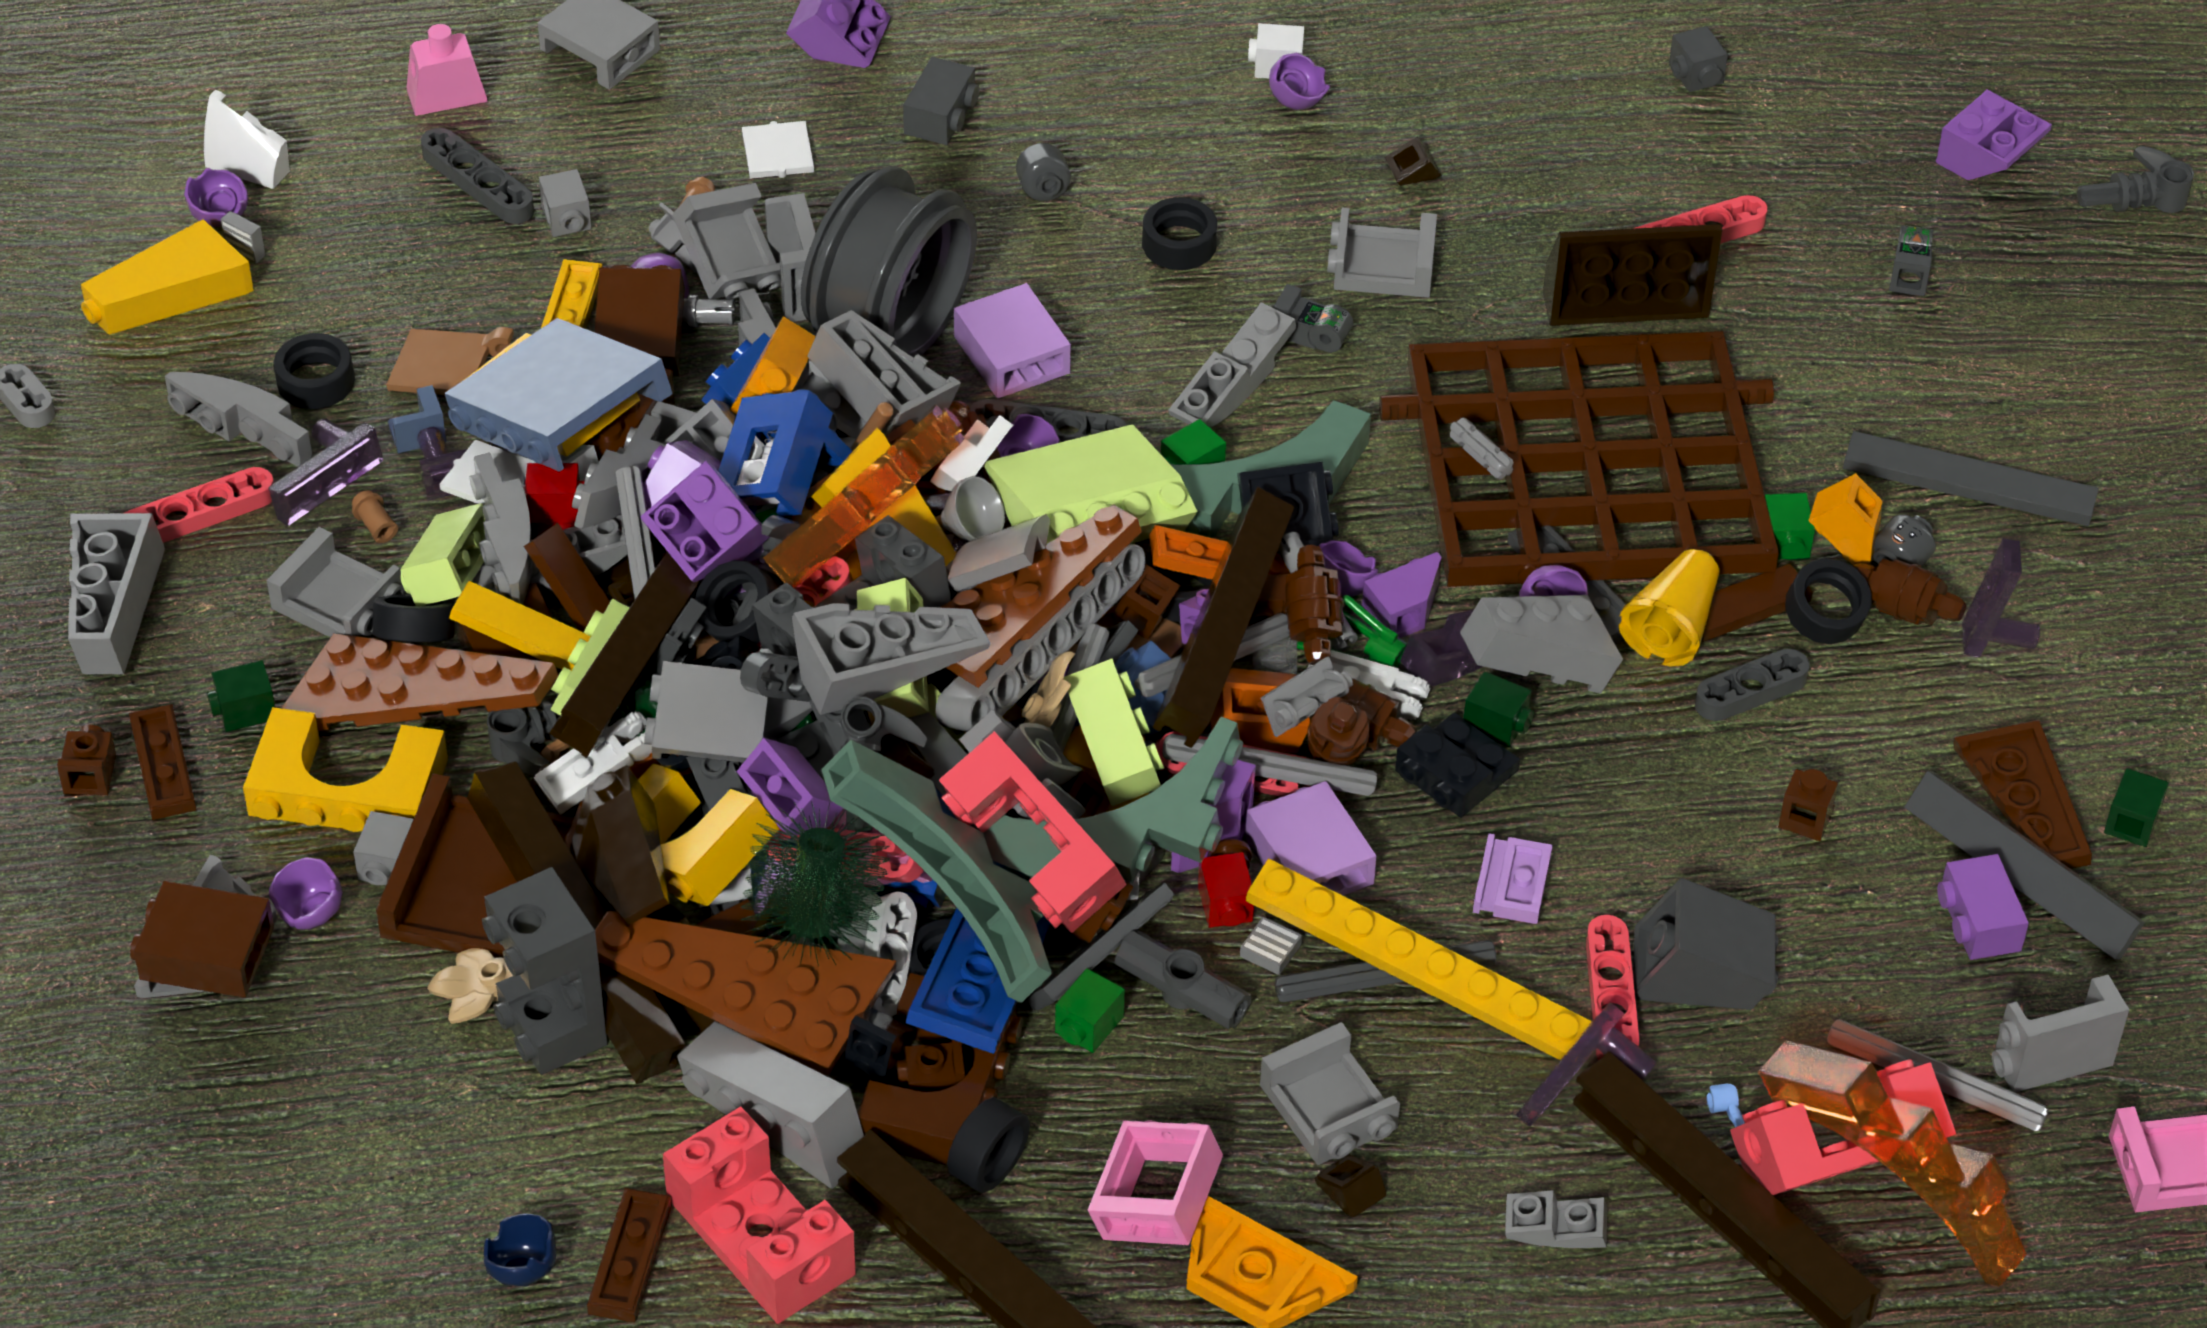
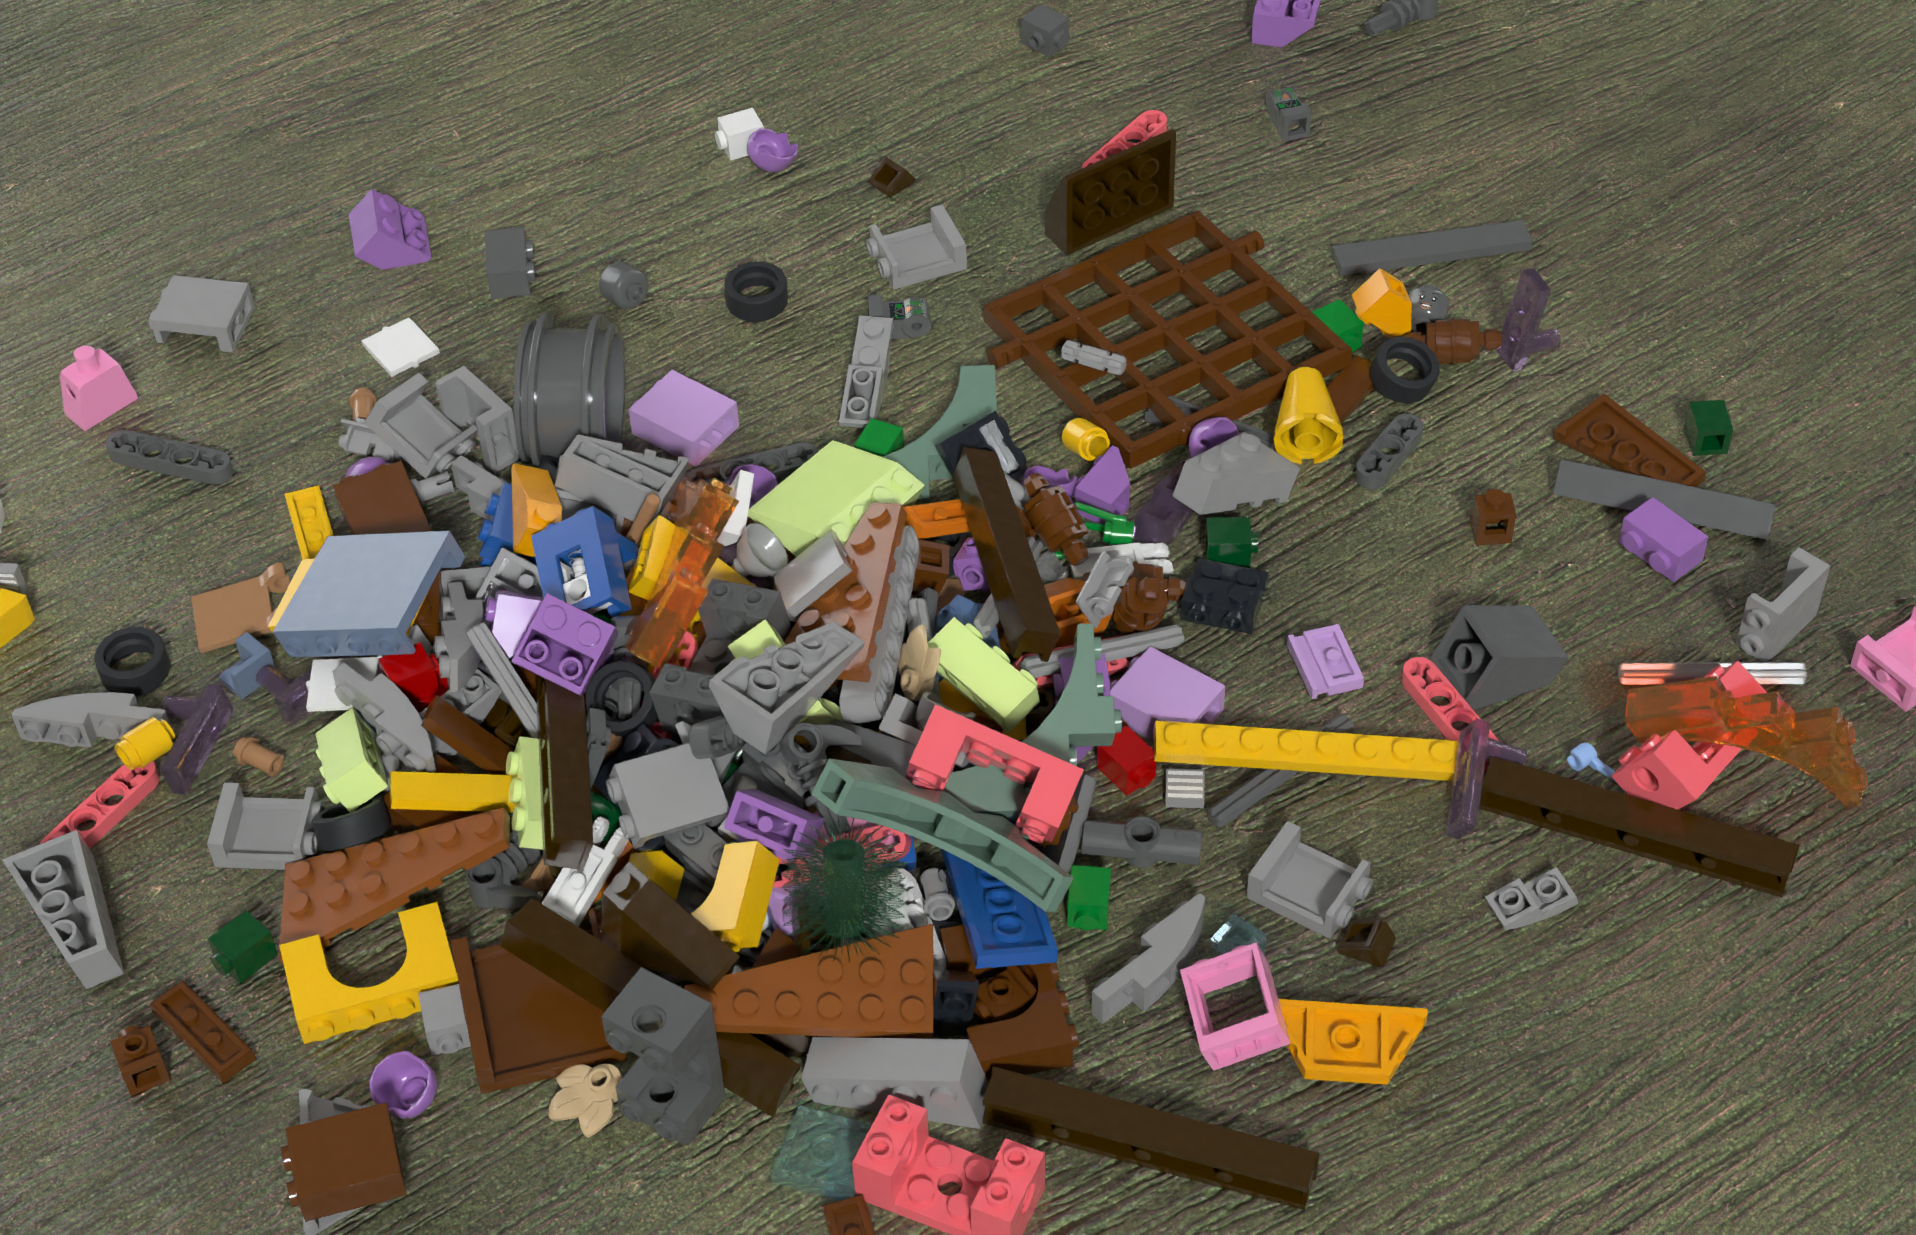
camera: 25 degrees left, 0 degrees up
light grey brick [539,169,591,237] -> none
black tyre [947,1097,1030,1193] -> none
none -> yellow brick [114,717,175,770]
none -> clear light blue tile [771,1105,872,1201]
none -> light grey pin [920,868,955,921]
none -> yellow brick [1062,418,1110,461]
none -> light grey slope [1092,893,1205,1024]
none -> clear light blue slope [1210,914,1267,955]

